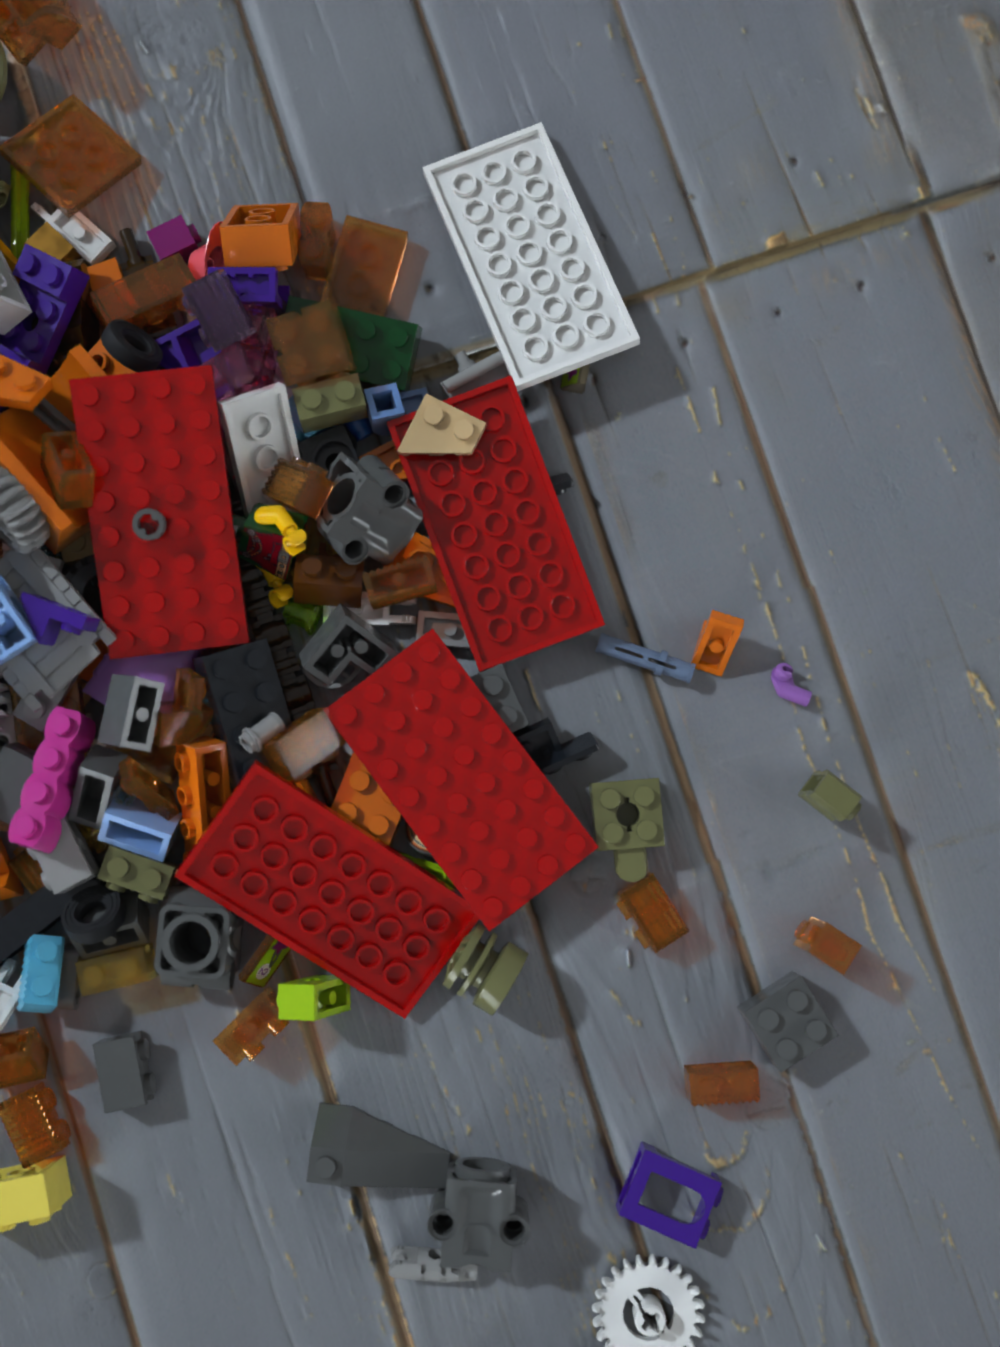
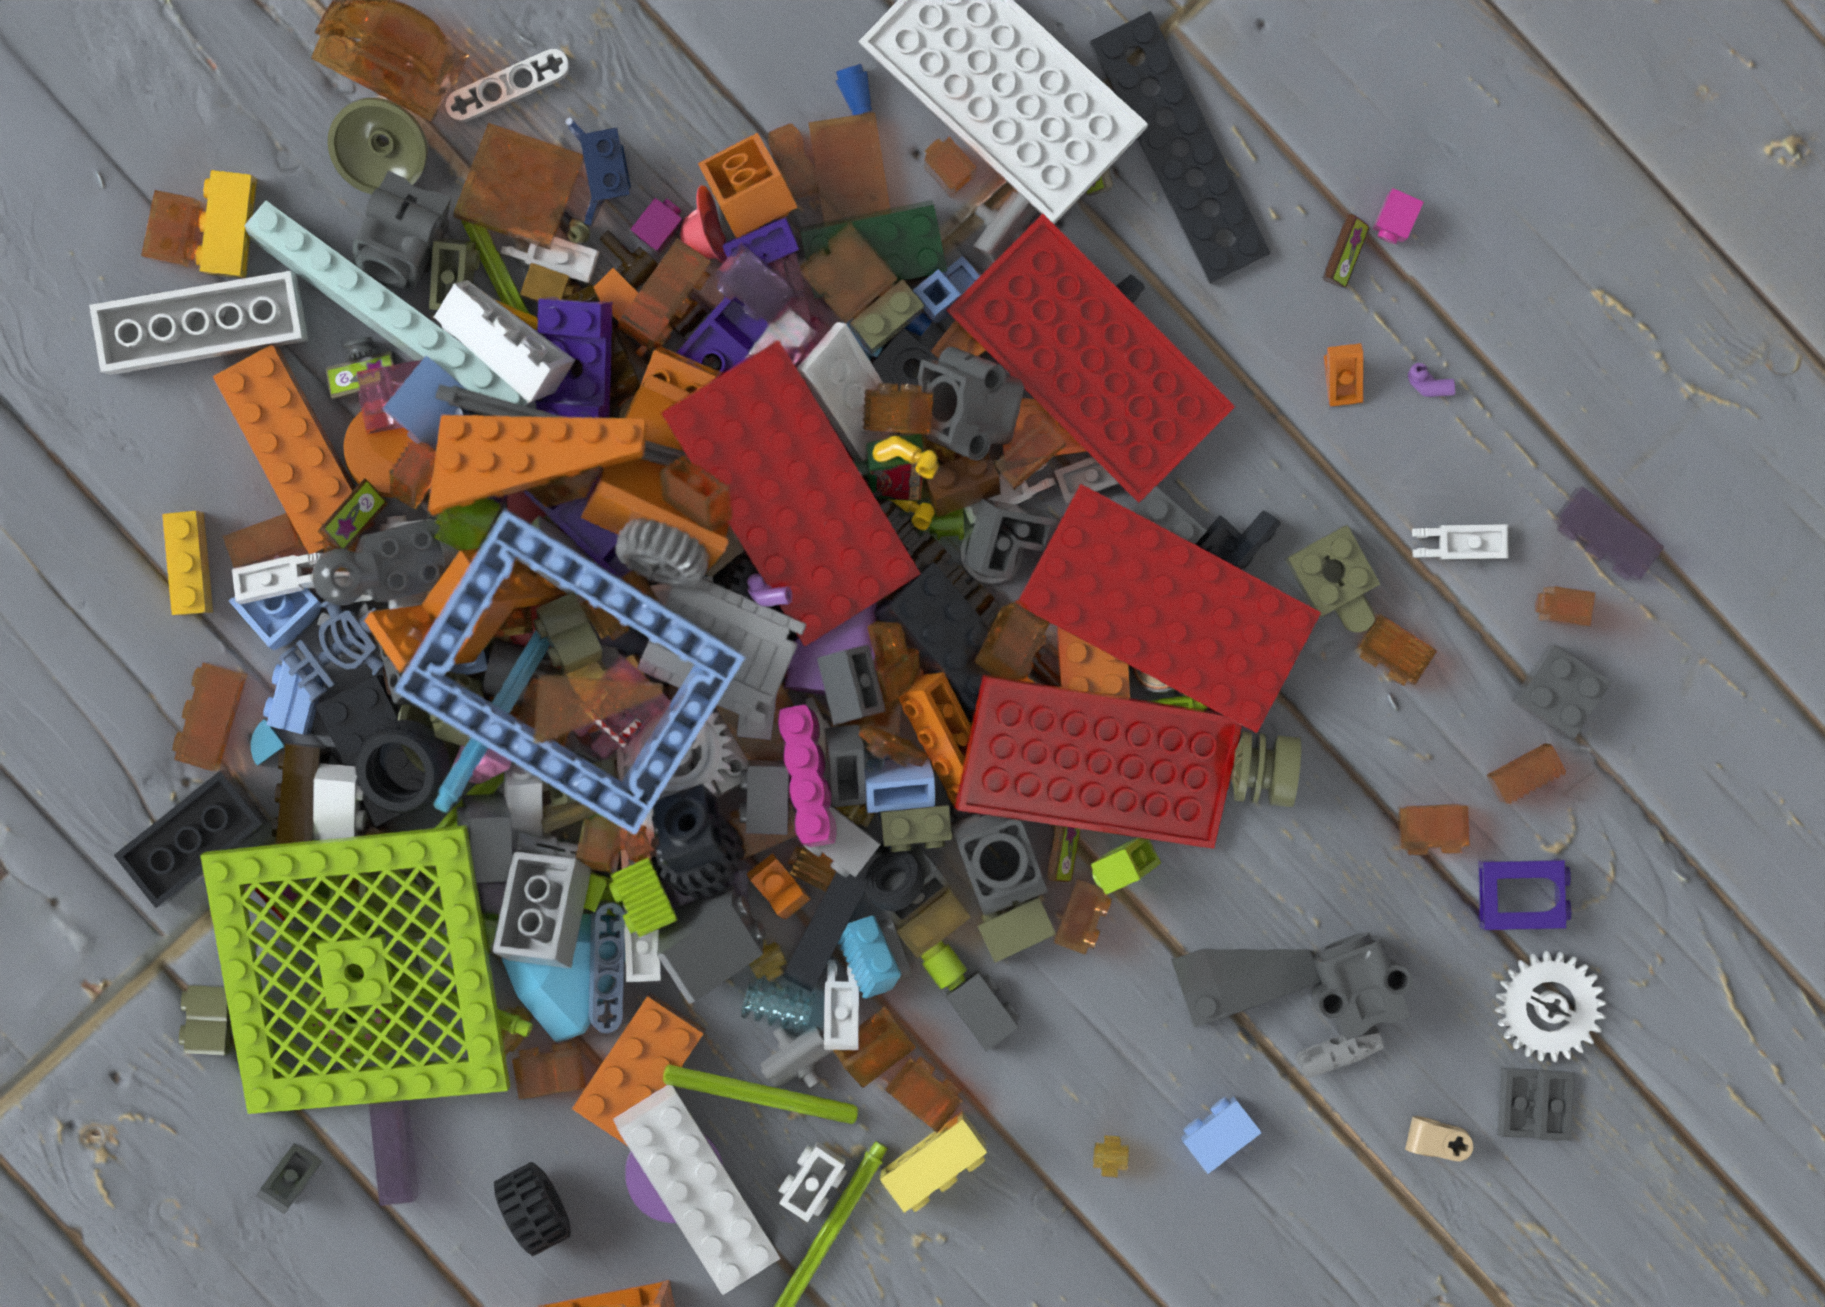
camera: 20 degrees left, 5 degrees up
dark purple slope [20,592,100,646] -> none
black tyre [101,319,163,372] -> none
dark grey bush [132,508,167,540] -> none
light grey pin [239,712,285,753] -> none
tan wing [397,393,487,456] -> none
sand blue pin [595,633,696,684] -> none
olive brick [798,769,862,822] -> none
none -> white beam [445,49,570,122]
none -> olive arm [549,206,591,244]
none -> dark blue piece [565,117,631,227]
none -> medium lavender arm [747,573,792,607]
none -> blue cone [835,64,872,116]
none -> lime brick [919,939,968,991]
none -> clear orange brick [924,136,976,198]
none -> olive brick [977,896,1056,963]
none -> black plate [1090,11,1271,284]
none -> clear yellow gear [1093,1135,1129,1178]
none -> light blue brick [1181,1097,1261,1174]
none -> slope [1322,214,1369,288]
none -> dark pink brick [1372,188,1424,244]
none -> clear orange brick [1398,804,1470,855]
none -> white hinge [1412,524,1509,560]
none -> clear purple brick [1553,487,1664,581]

